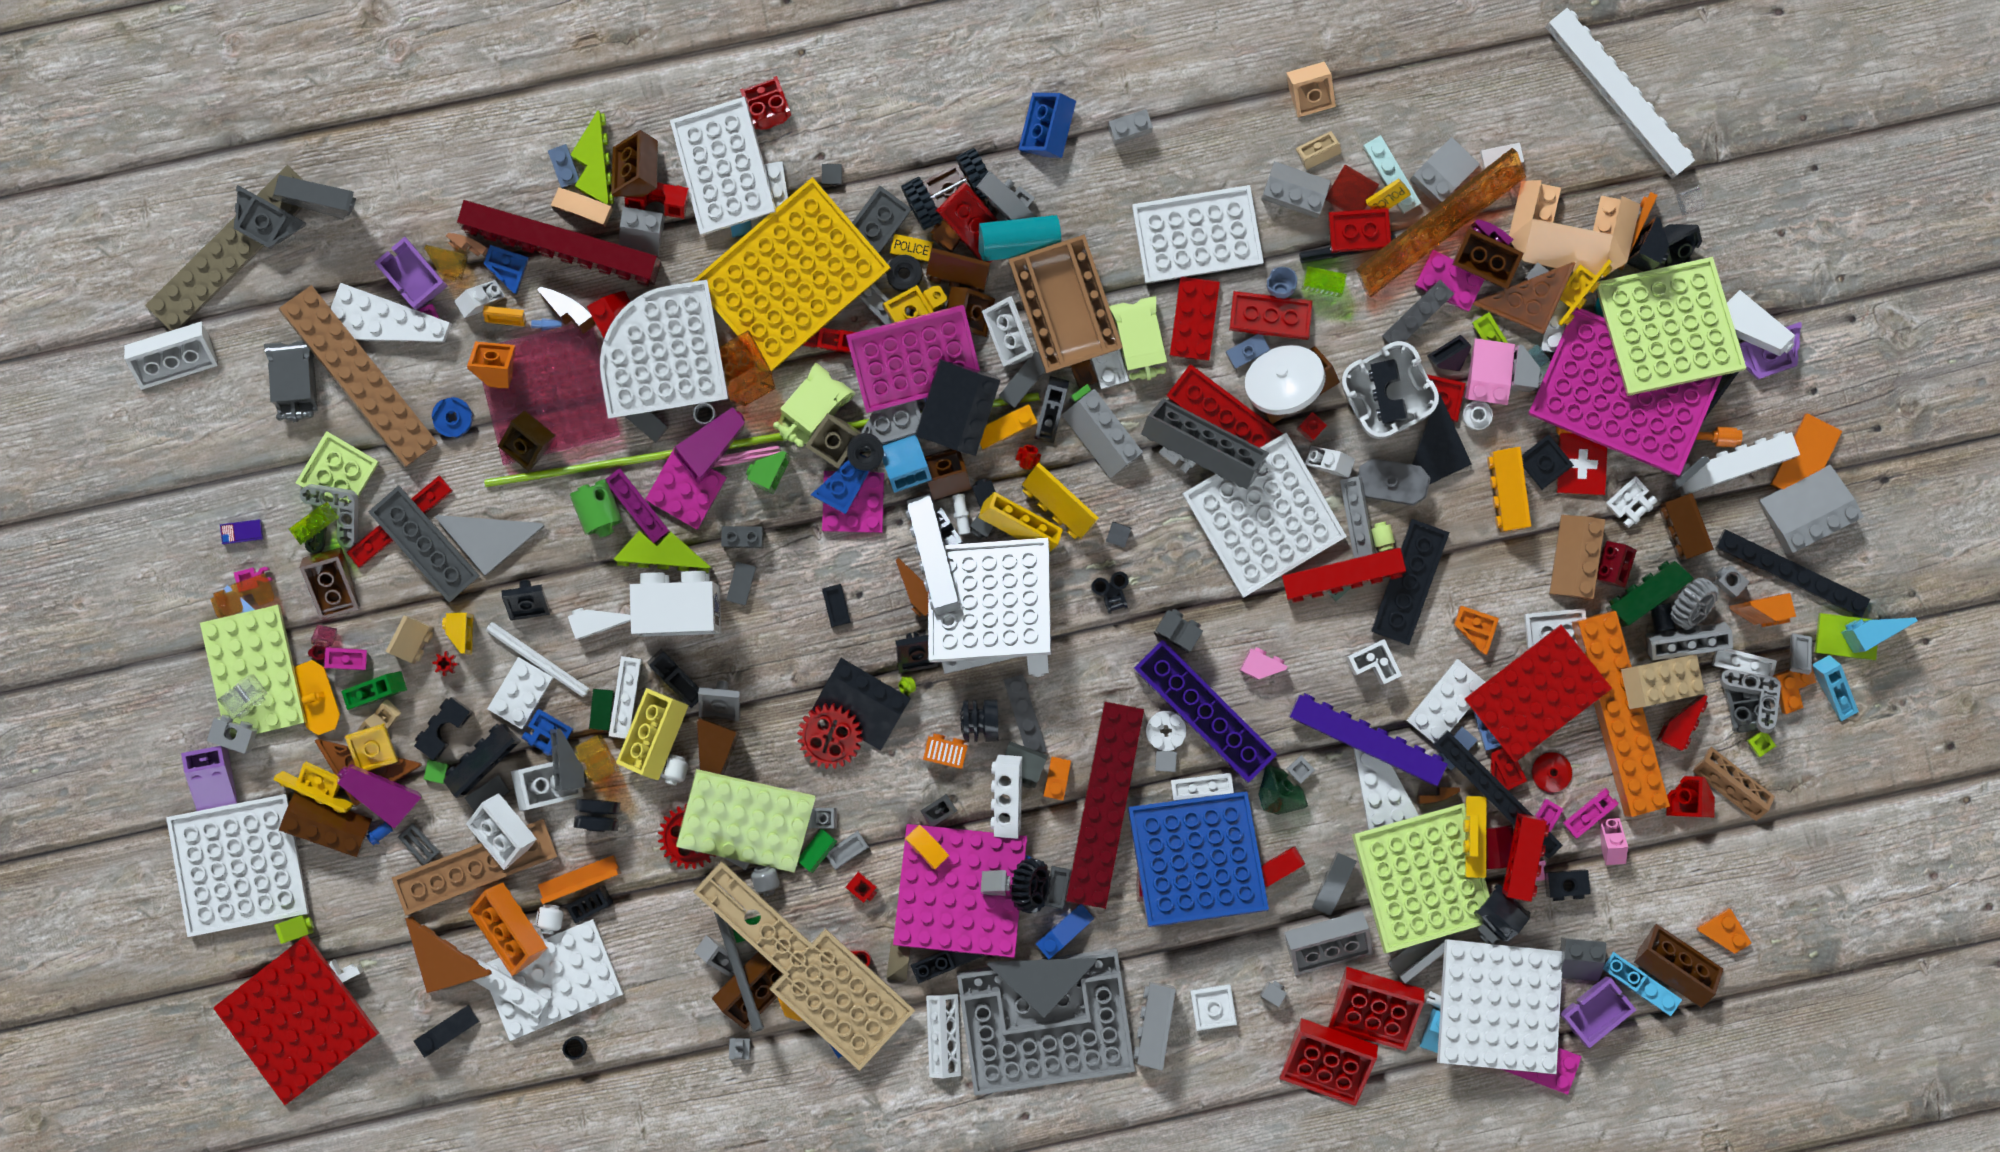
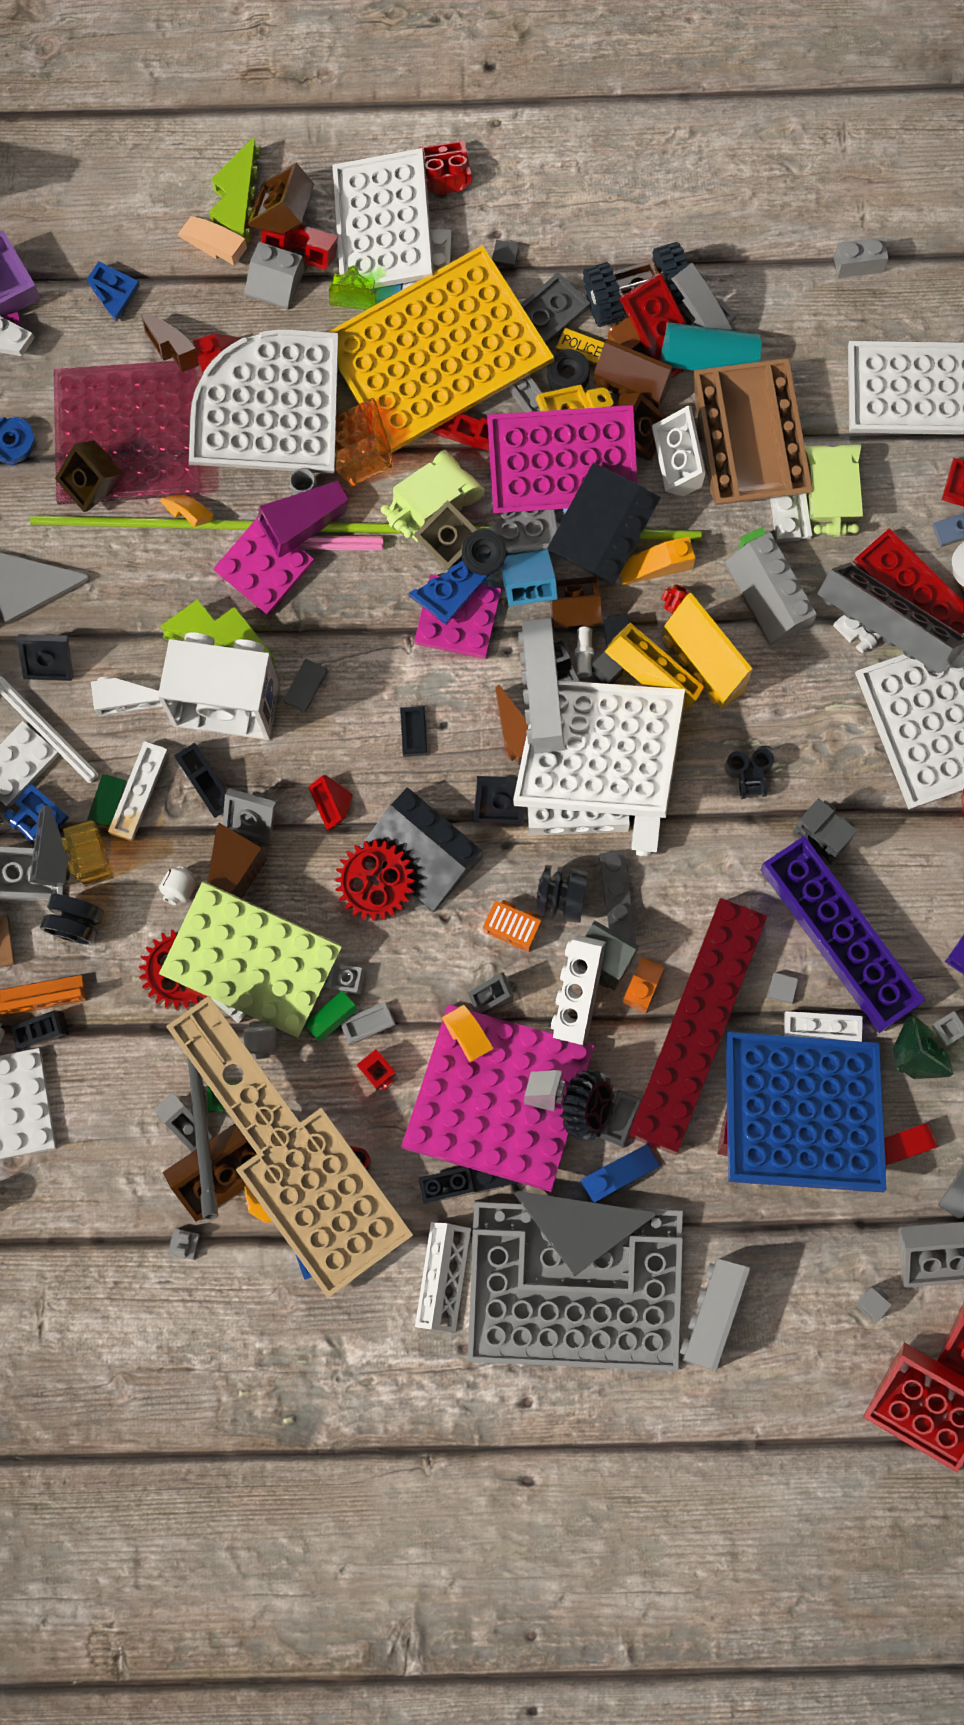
camera: 20 degrees right, 10 degrees down
clear yellow slope [424,245,468,282] -> none
nougat slope [446,233,488,257] -> none
white slope [455,280,505,318] -> none
dark red brick [457,200,661,287] -> none
orange slope [467,341,515,388] -> none
light orange tile [483,306,526,327] -> none
medium blue bar [531,318,562,331] -> none
sand blue plate [548,144,579,189] -> none
bright green cylinder [570,479,623,538] -> none
magenta plate [606,468,670,544] -> none
light yellow brick [616,688,689,780] -> none
dark grey slope [625,412,669,443] -> none
dark grey brick [721,526,764,548] -> none
bright green slope [746,451,791,495] -> none
dark tan slope [886,938,911,981] -> none
lime plate [898,677,916,696] -> none
dark grey slope [999,351,1045,409] -> none
blue slope [1018,93,1076,158] -> none
black slope [1034,376,1069,444] -> none
reddish brown tile [1070,360,1098,390] -> none
black slope [1106,522,1132,548] -> none
white plate [1146,711,1186,751] -> none
red plate [1169,277,1220,361] -> none
white plate [1190,984,1237,1031] -> none
bright pink slope [1239,647,1288,680] -> none
none -> light orange slope [160,493,214,527]
none -> red slope [308,775,353,830]
none -> clear neon green slope [329,265,377,310]

